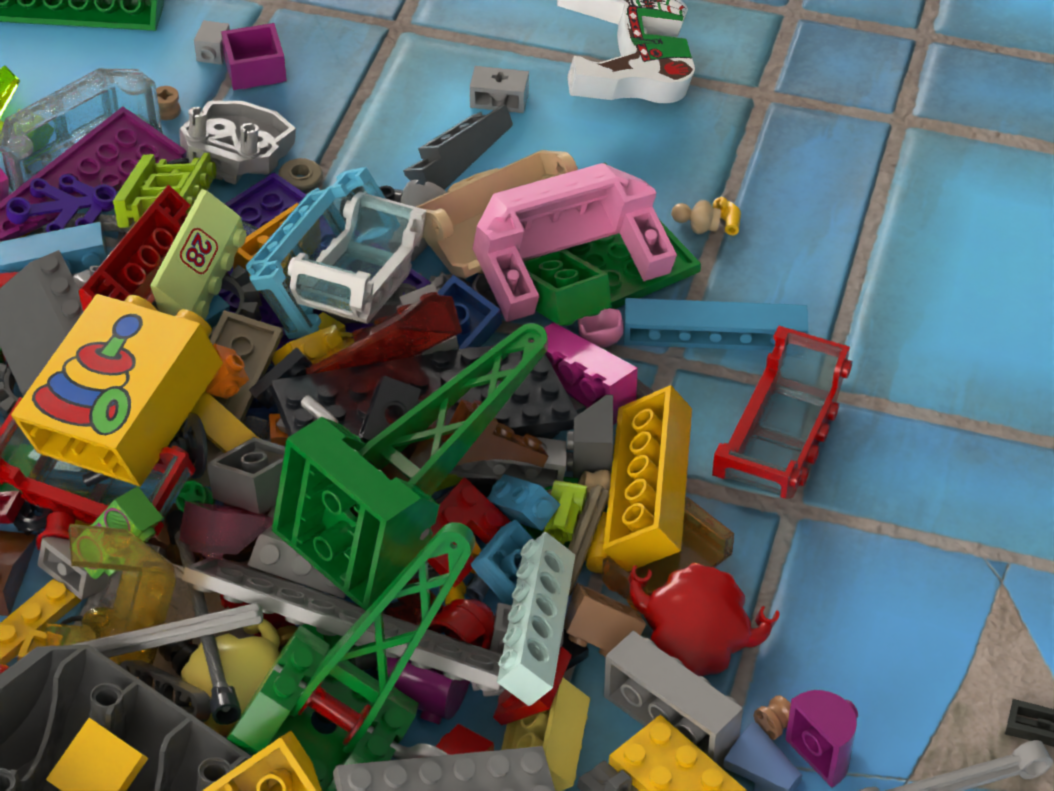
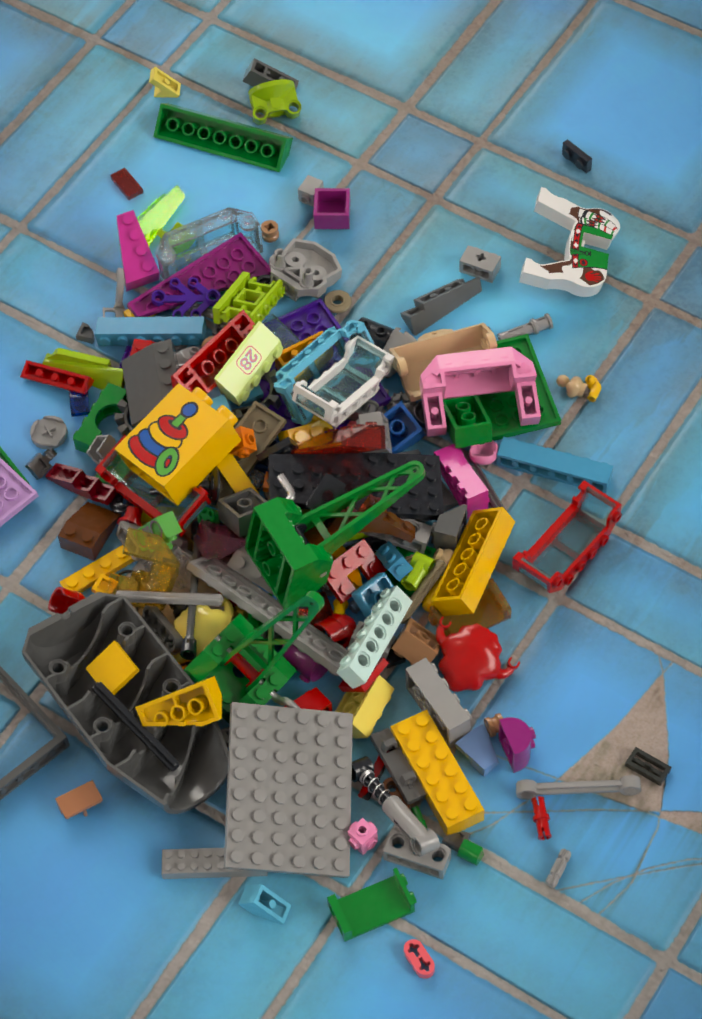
camera: 20 degrees right, 10 degrees up
none -> light grey pin [497,313,553,340]

